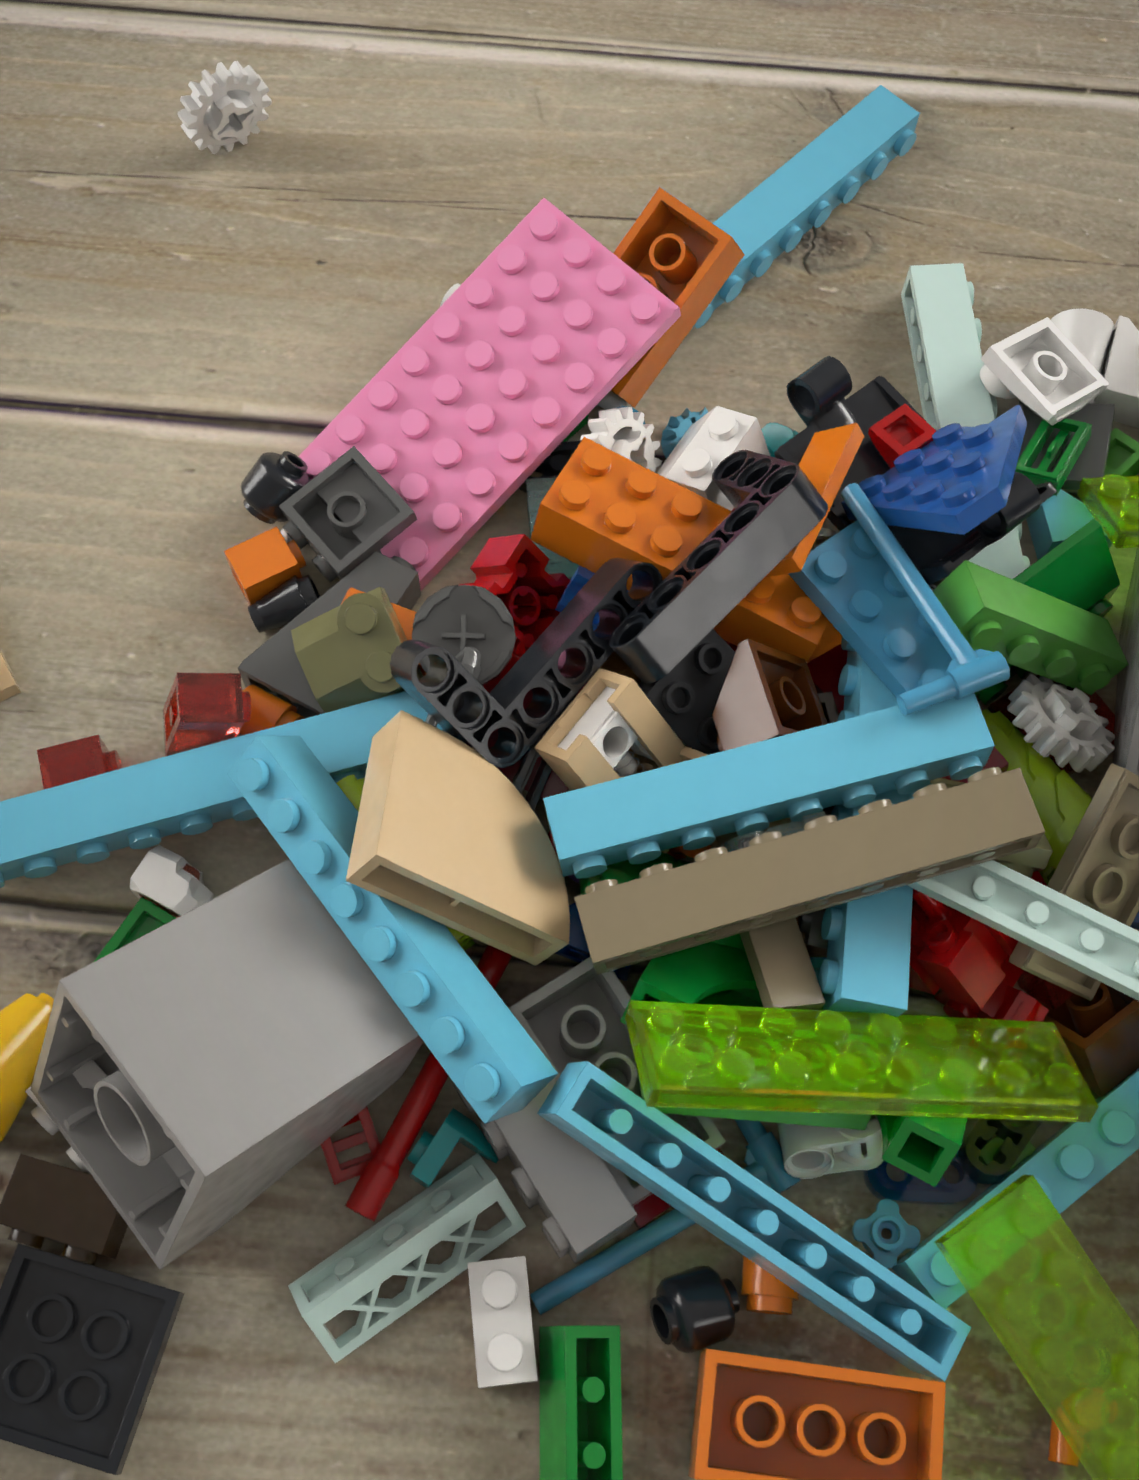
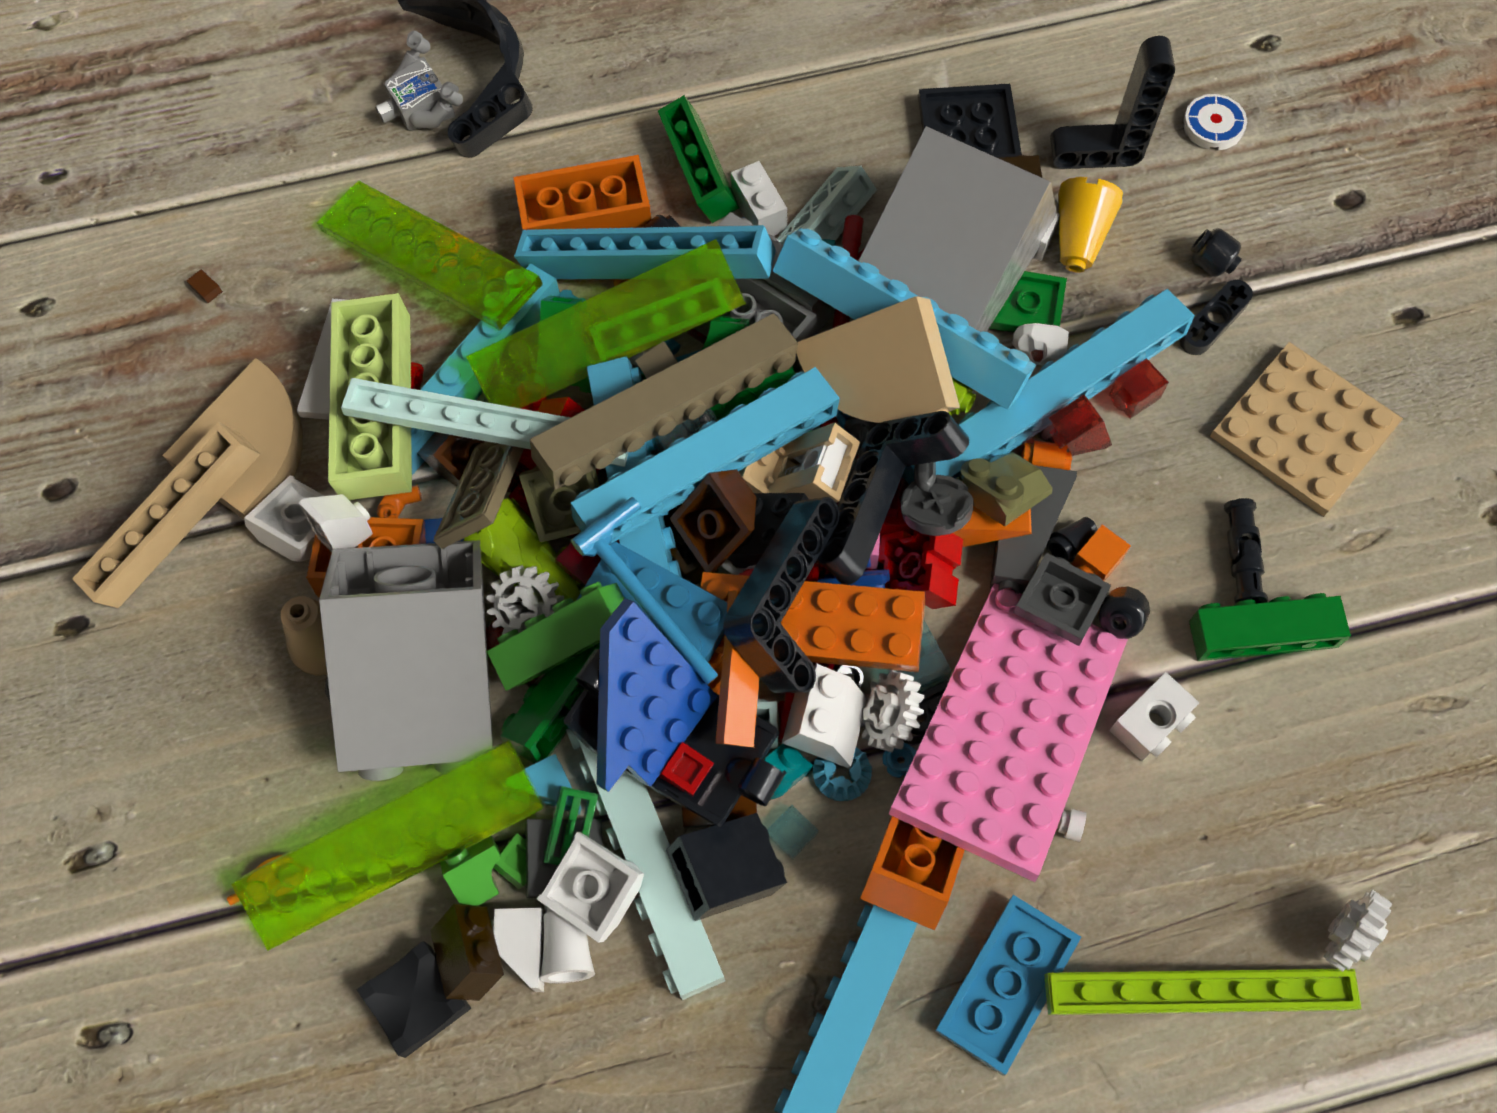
camera: 165 degrees right, 0 degrees up
none -> black brick [666,813,787,921]
none -> clear light blue tile [767,805,819,860]
none -> dark azure plate [935,895,1081,1076]
none -> lime tile [1044,969,1362,1015]
none -> white brick [1109,672,1199,761]
none -> green brick [1189,593,1351,661]
none -> black piece [1224,498,1268,604]

